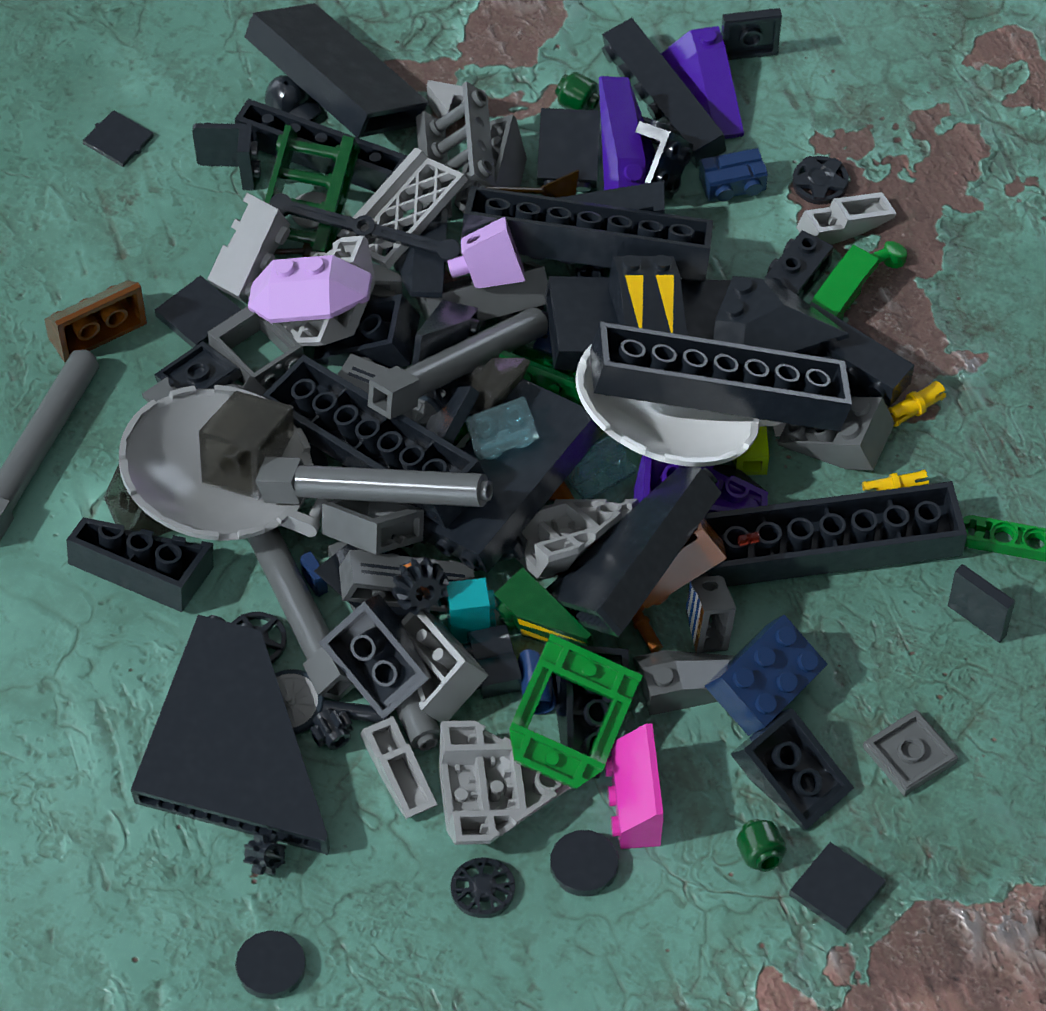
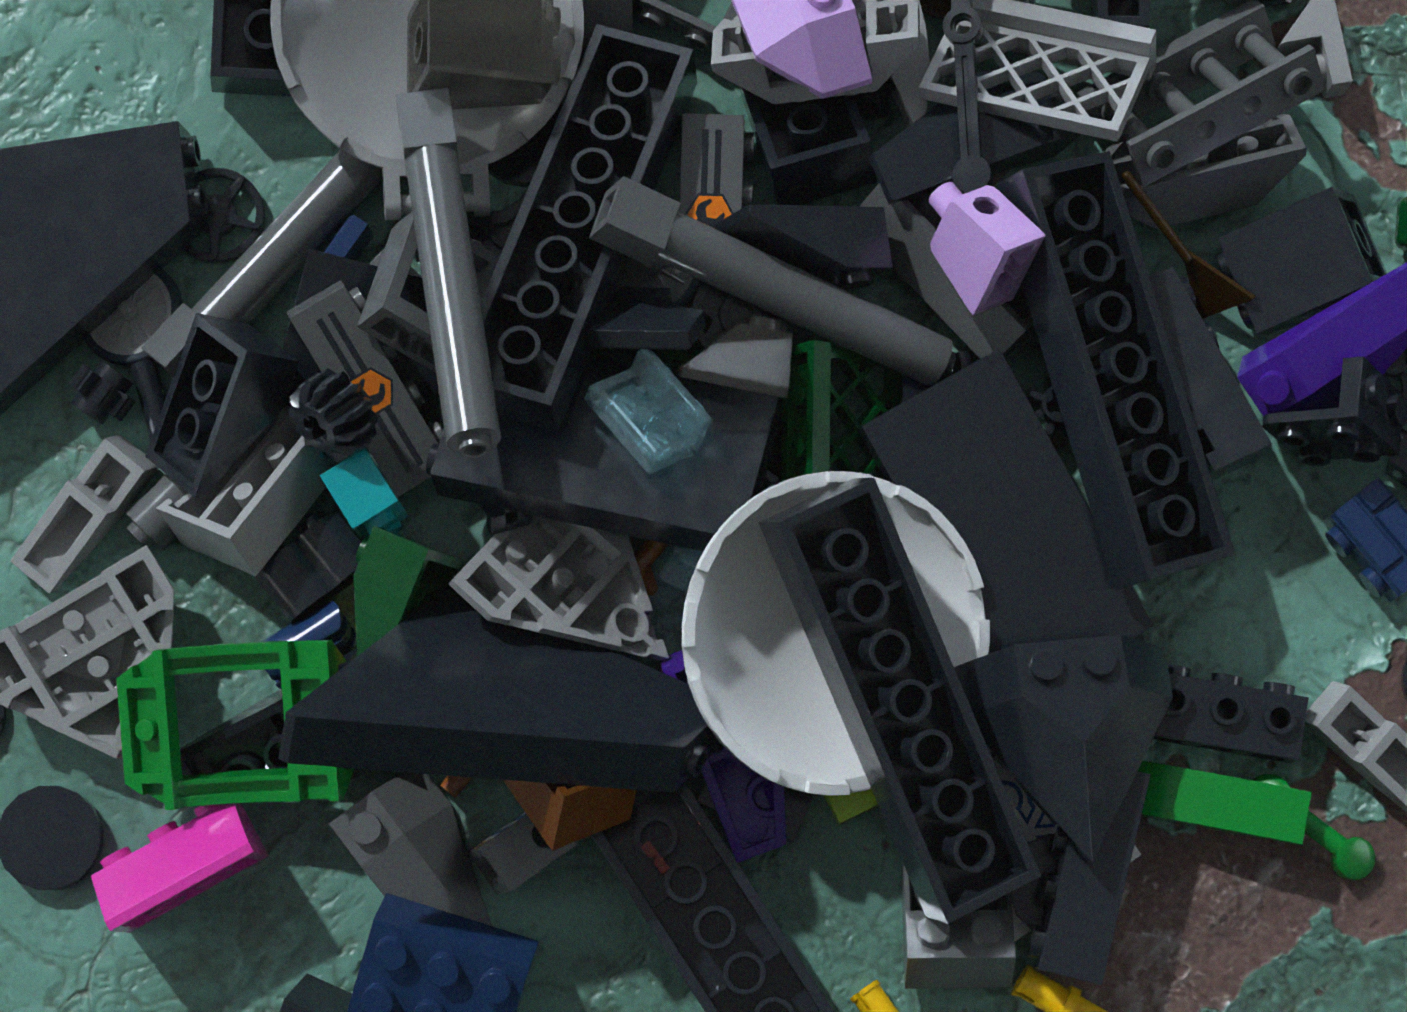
camera: 70 degrees right, 25 degrees up
black slope [608,255,688,336] -> none

